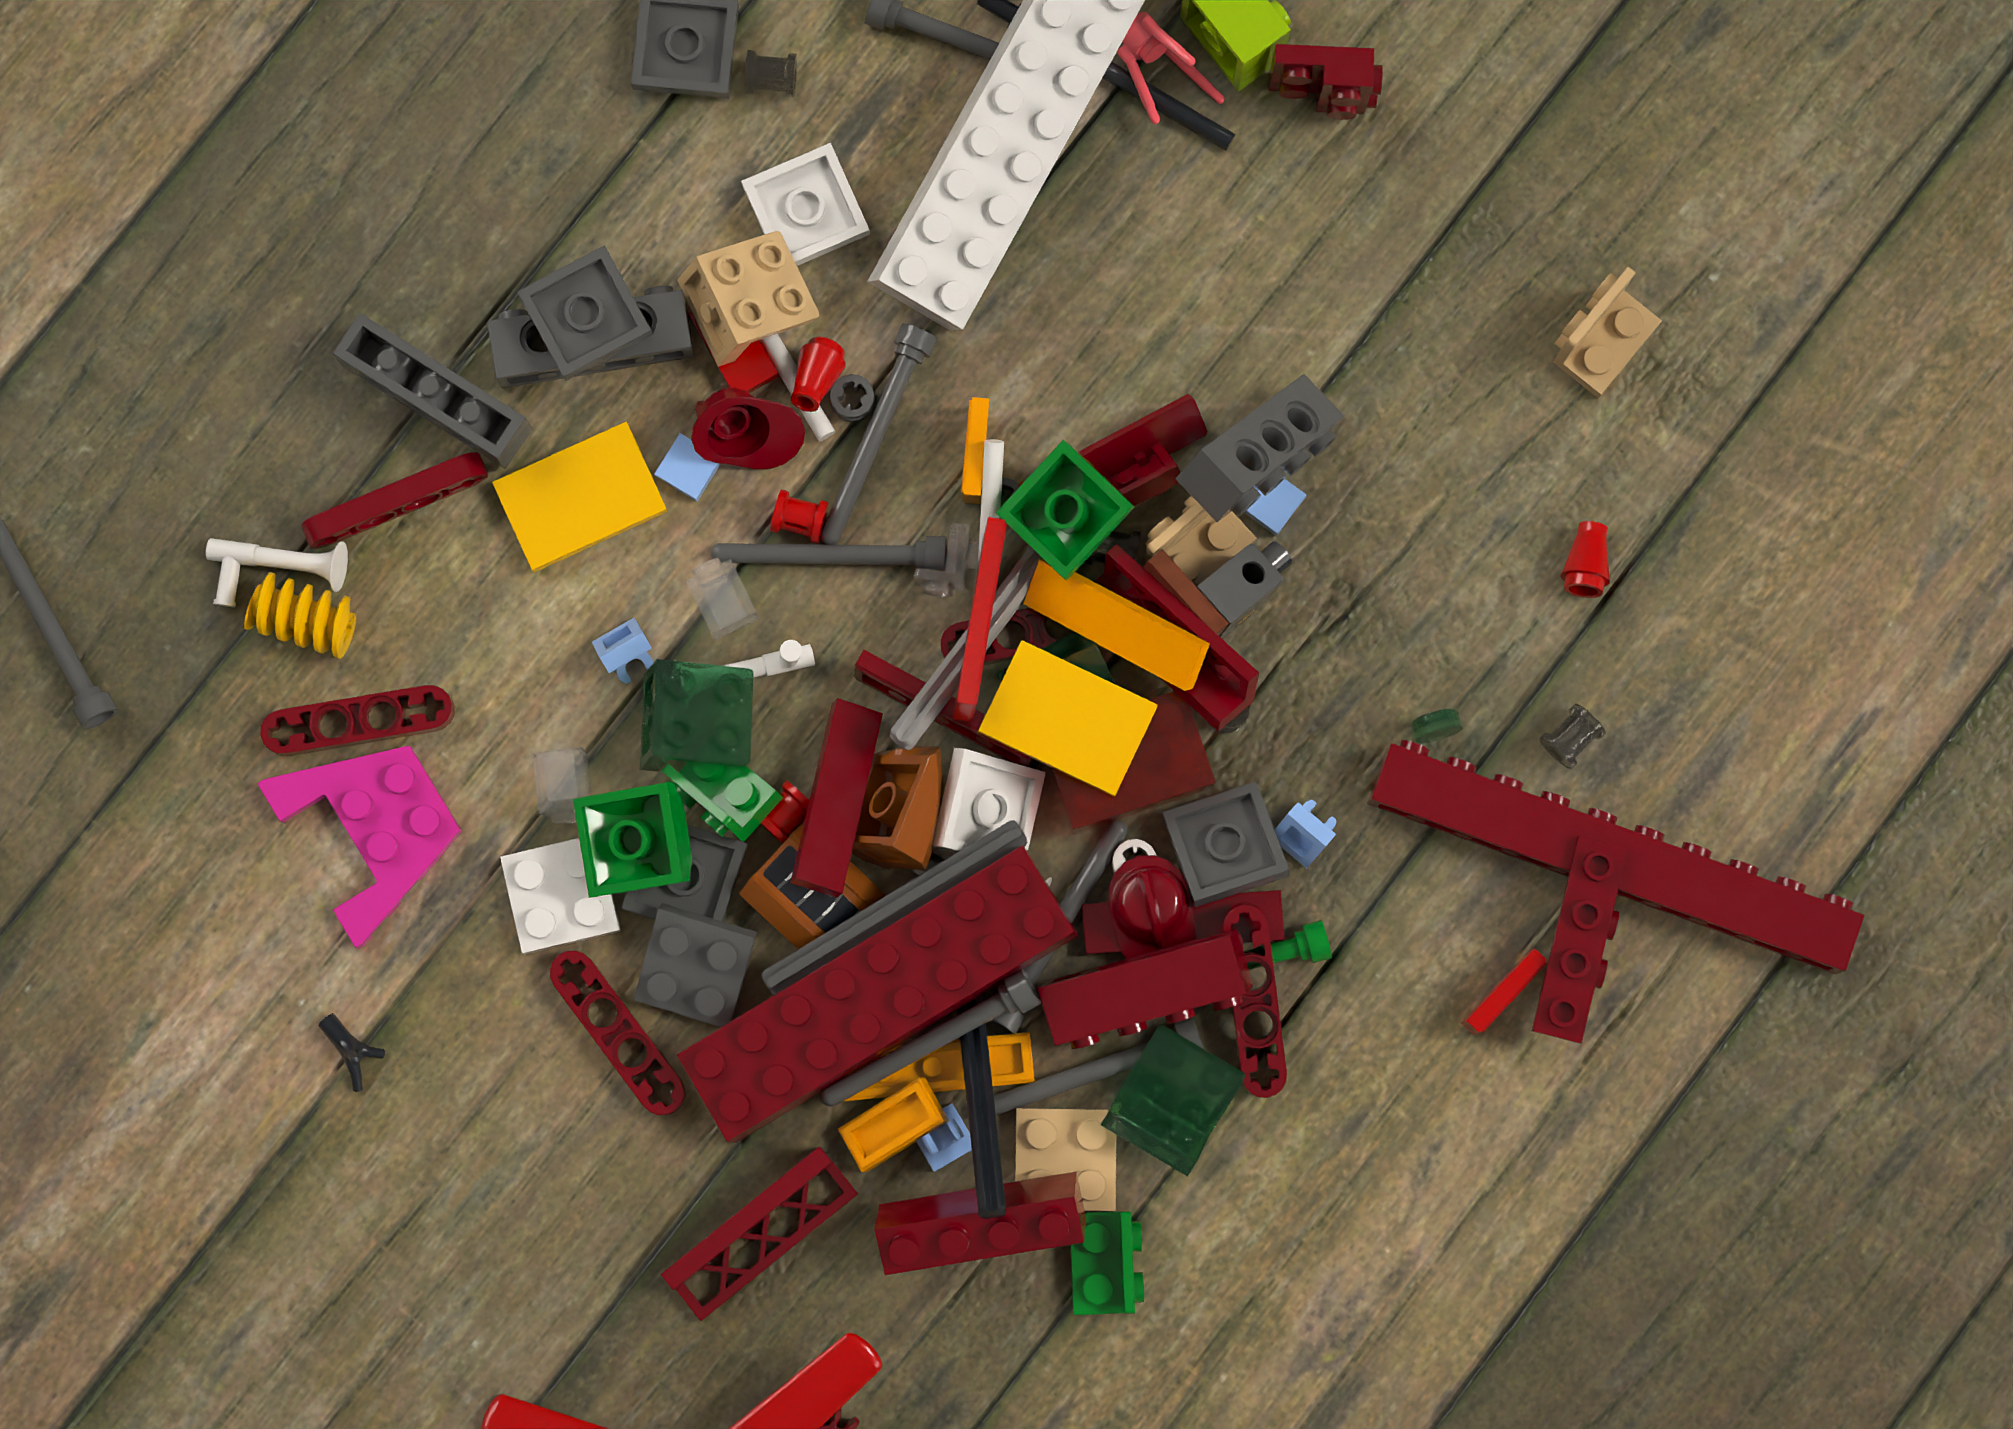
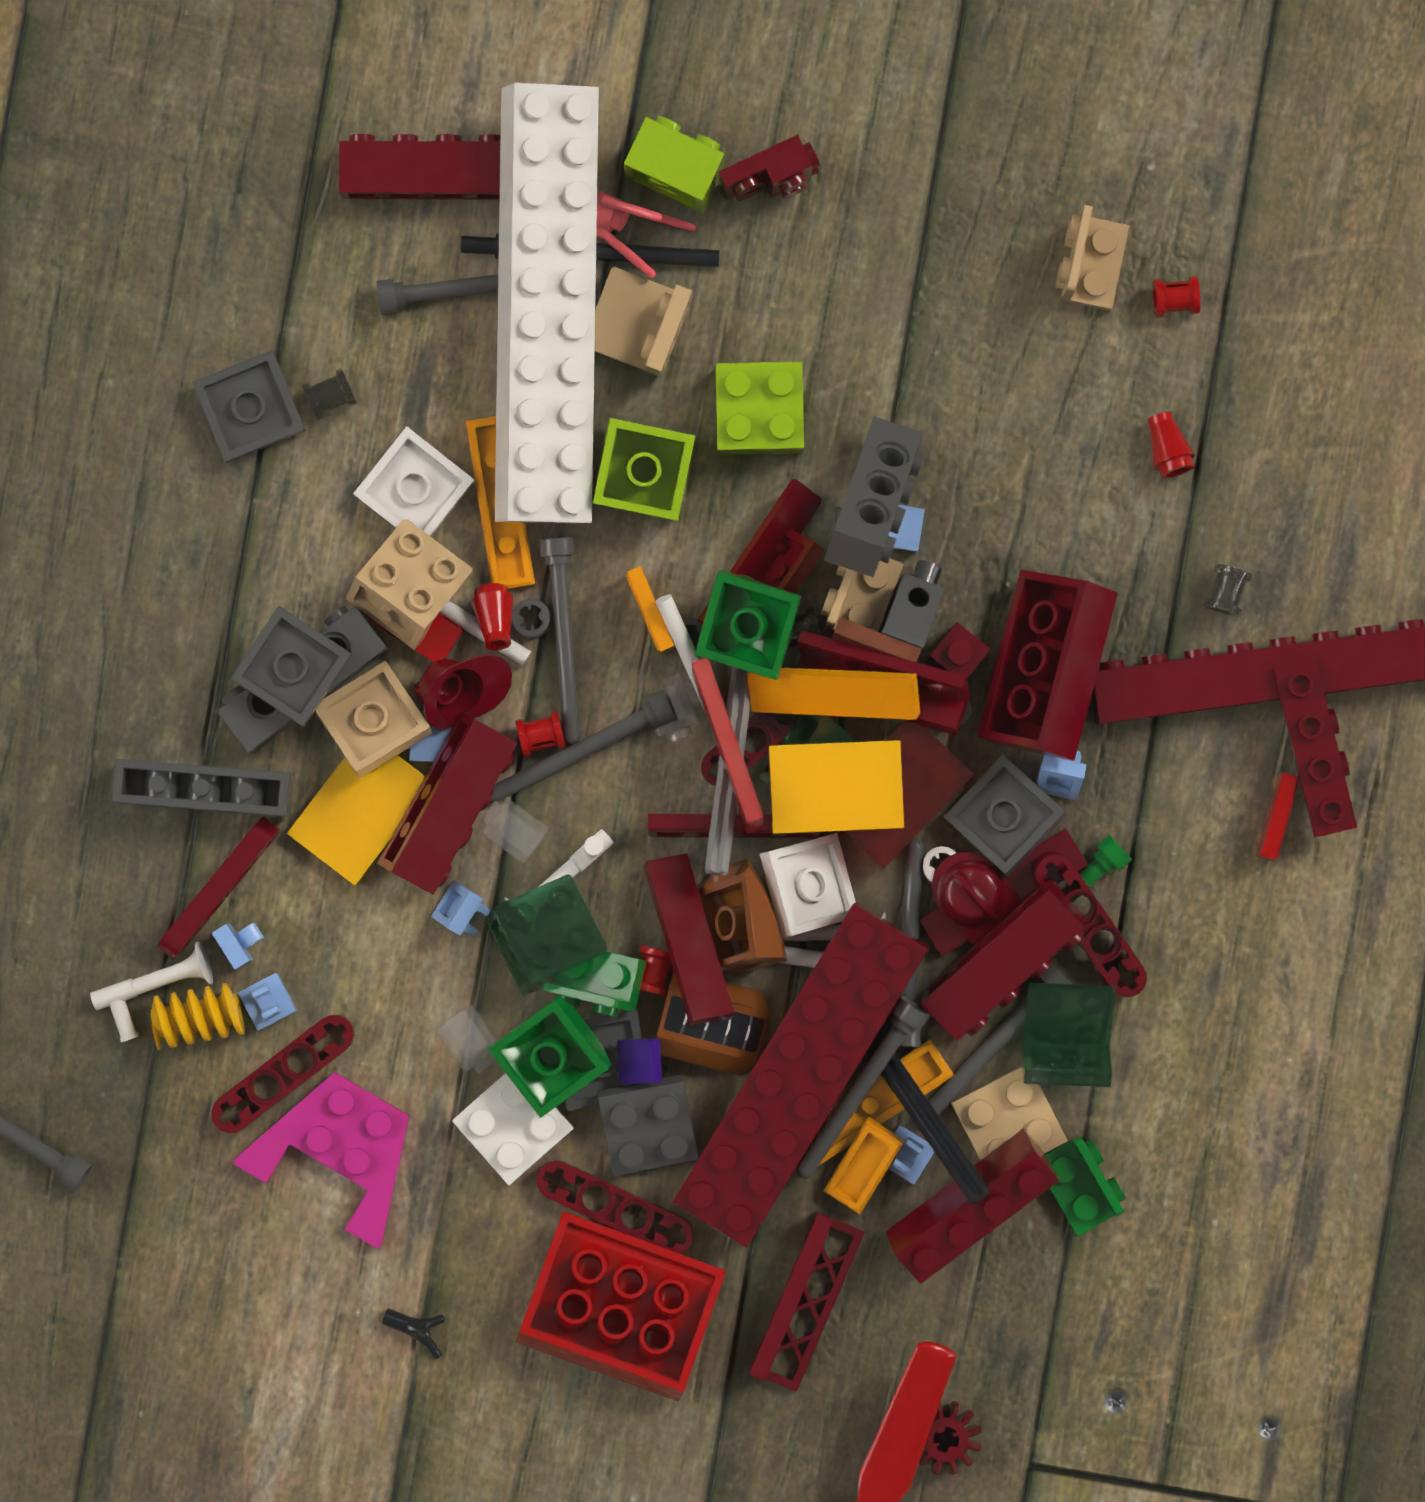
camera: 30 degrees left, 5 degrees up
dark grey axle [762,820,1028,995] -> none
clear green tile [1411,709,1463,744] -> none
none -> light blue tile [212,923,264,970]
none -> light blue tile [238,972,297,1031]
none -> tan plate [315,661,432,779]
none -> dark red brick [377,712,517,895]
none -> light orange tile [466,416,536,589]
none -> red slope [516,1211,726,1402]
none -> lime brick [592,418,695,521]
none -> tan bracket [595,267,693,378]
none -> dark purple tile [617,1039,662,1084]
none -> lime brick [715,362,804,455]
none -> dark red brick [927,622,991,678]
none -> dark red brick [977,569,1118,761]
none -> red bush [1152,276,1201,318]

